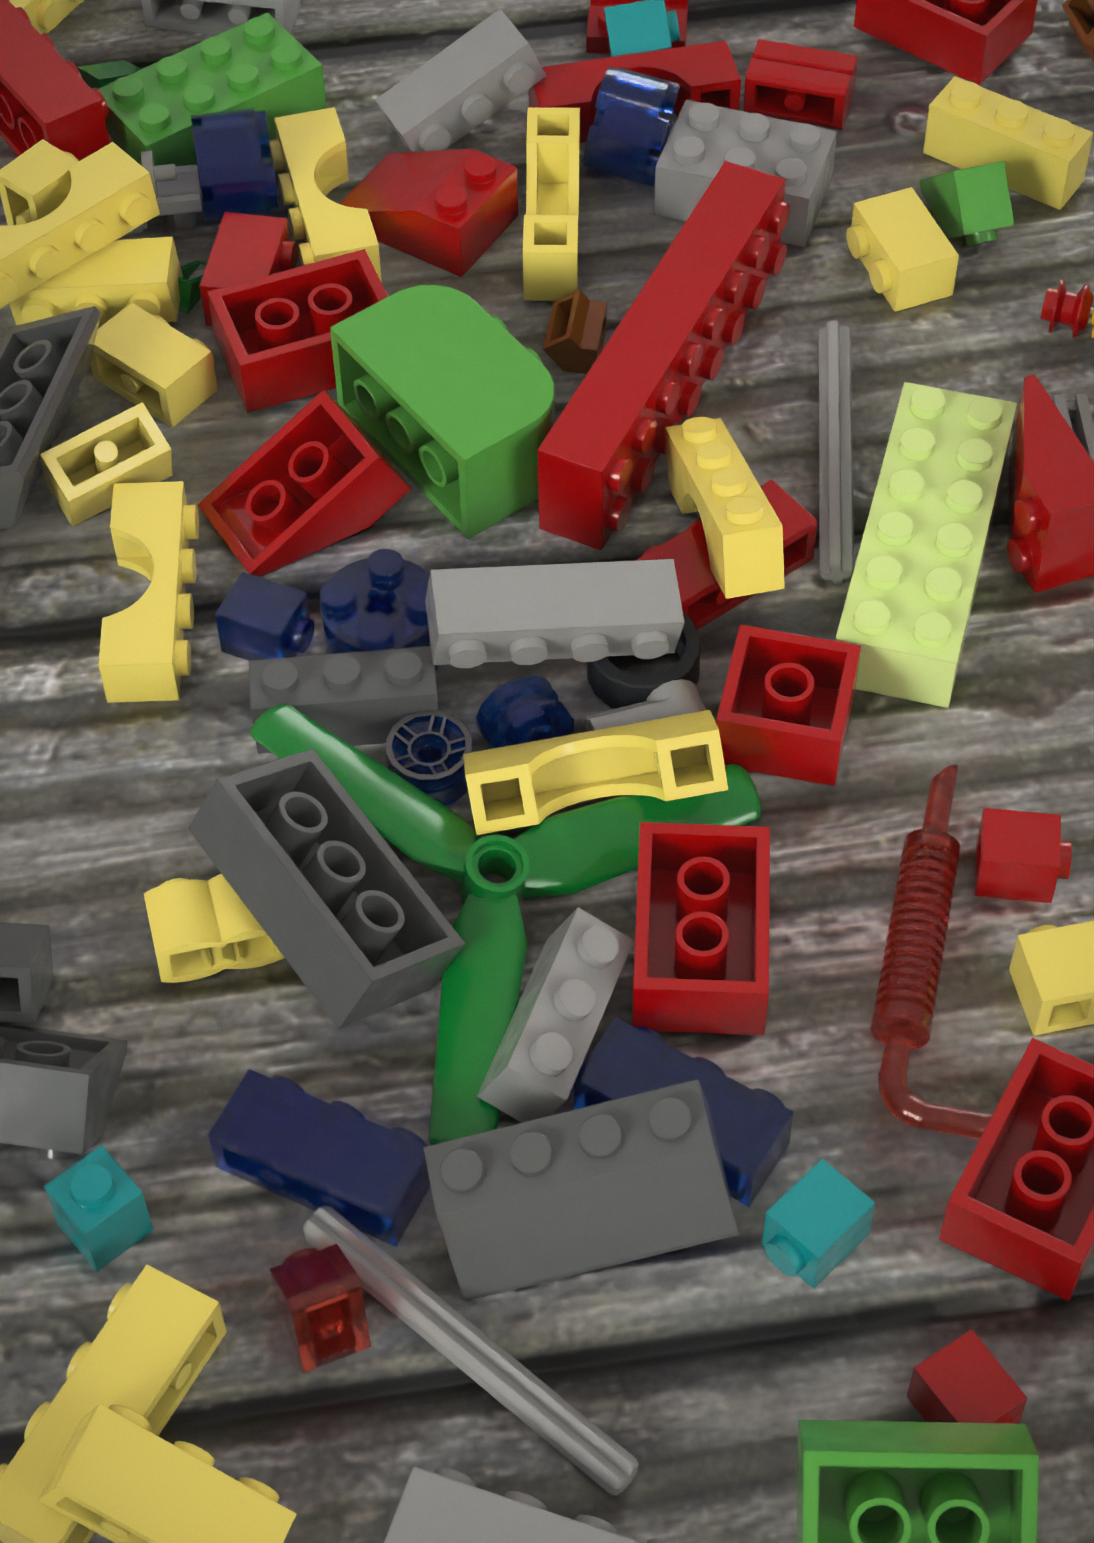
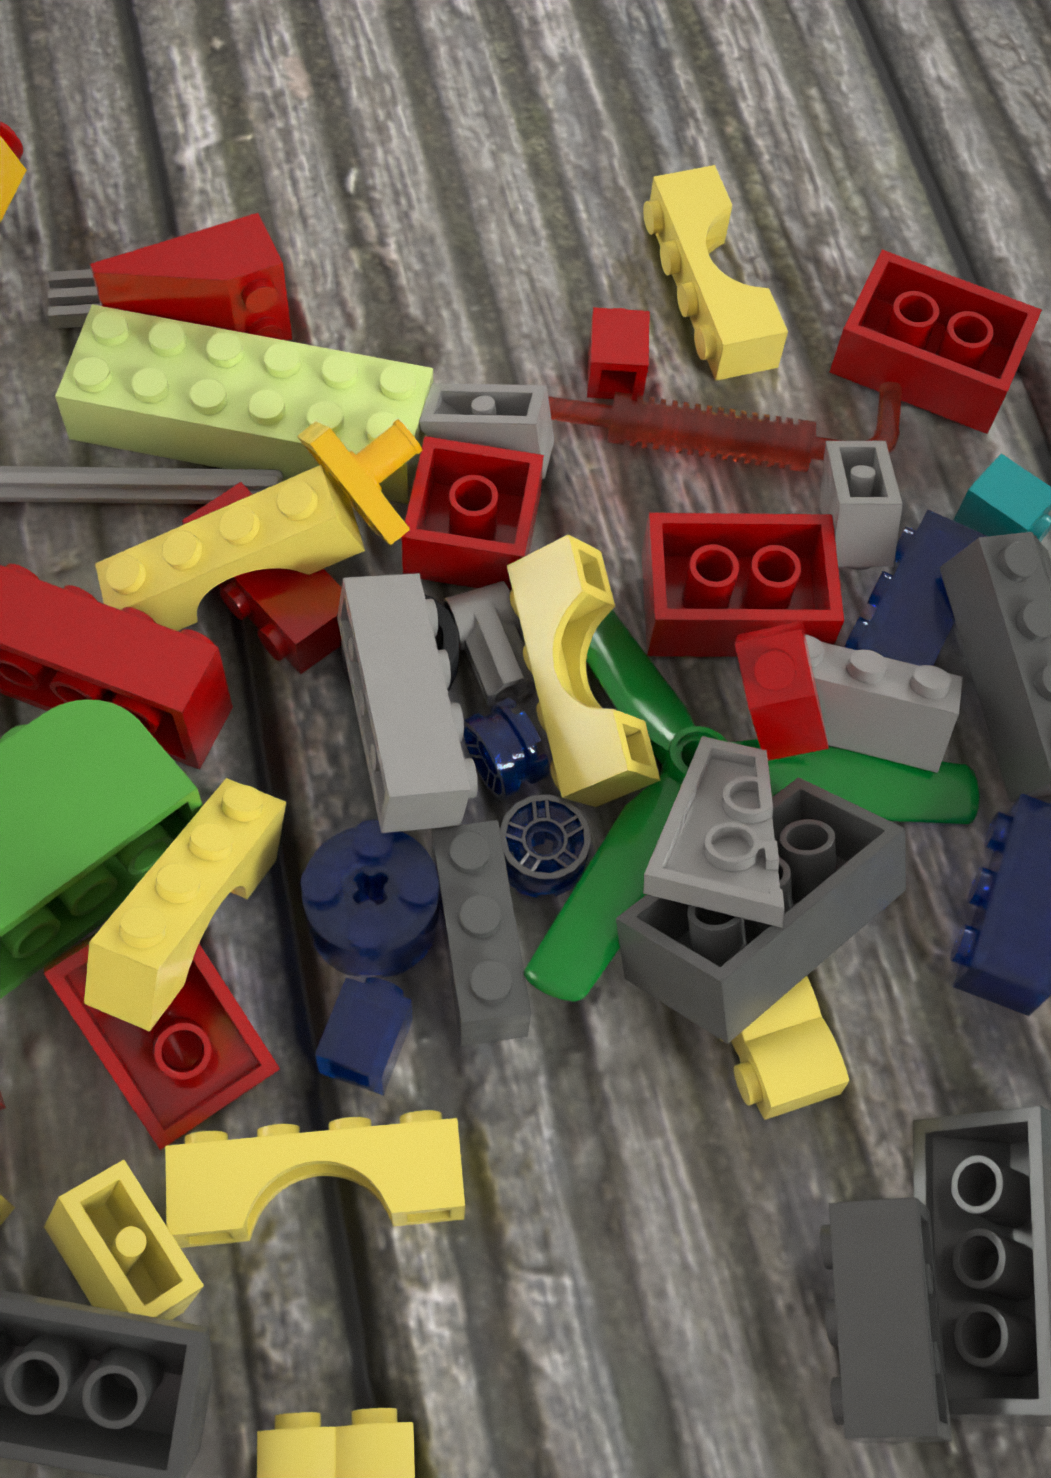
camera: 100 degrees left, 10 degrees up
none -> light yellow arch [84,778,286,1031]
none -> yellow tile [297,419,423,545]
none -> light grey slope [419,383,554,479]
none -> light grey wing [643,736,785,928]
none -> red slope [735,621,829,761]
none -> light grey brick [819,441,902,570]

